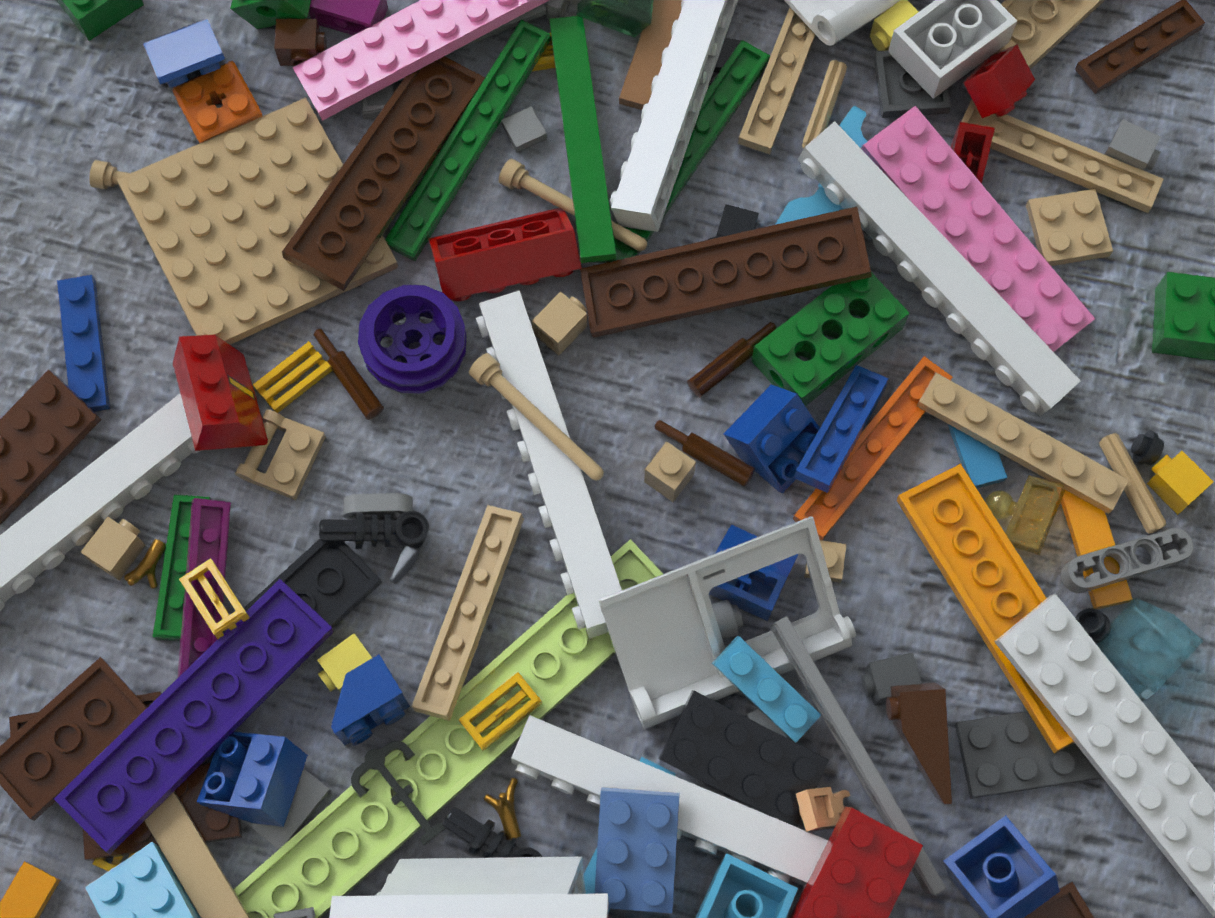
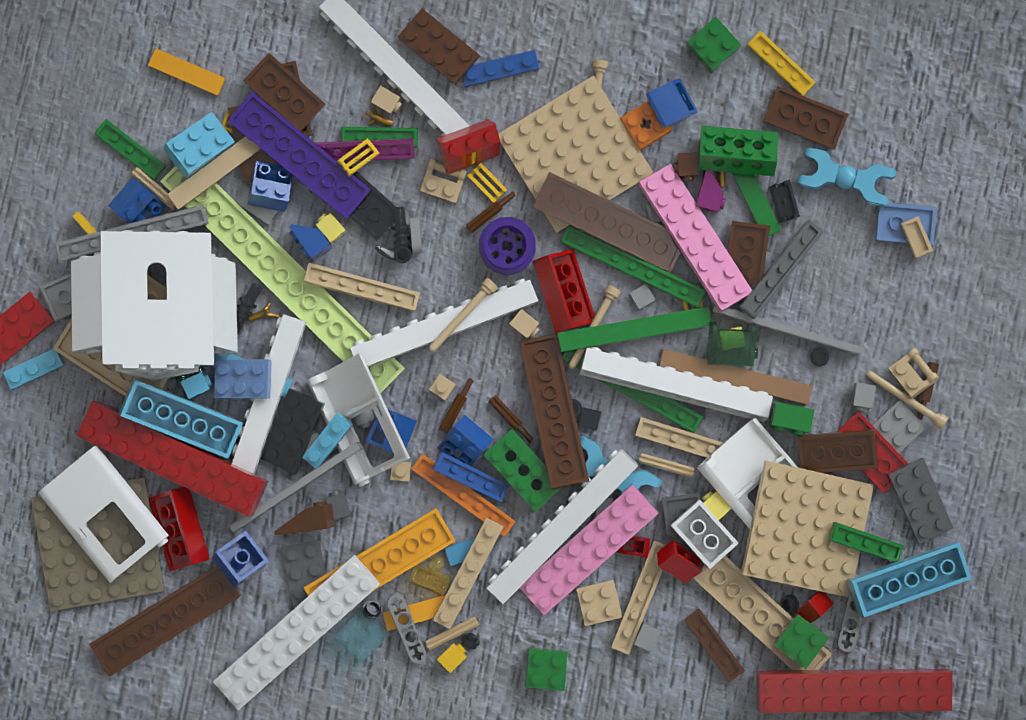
camera: 85 degrees right, 15 degrees up
pearl dark grey piece [351,741,445,846] -> none
yellow tile [459,672,542,751] -> none
light nougat plate [796,787,850,832] -> none

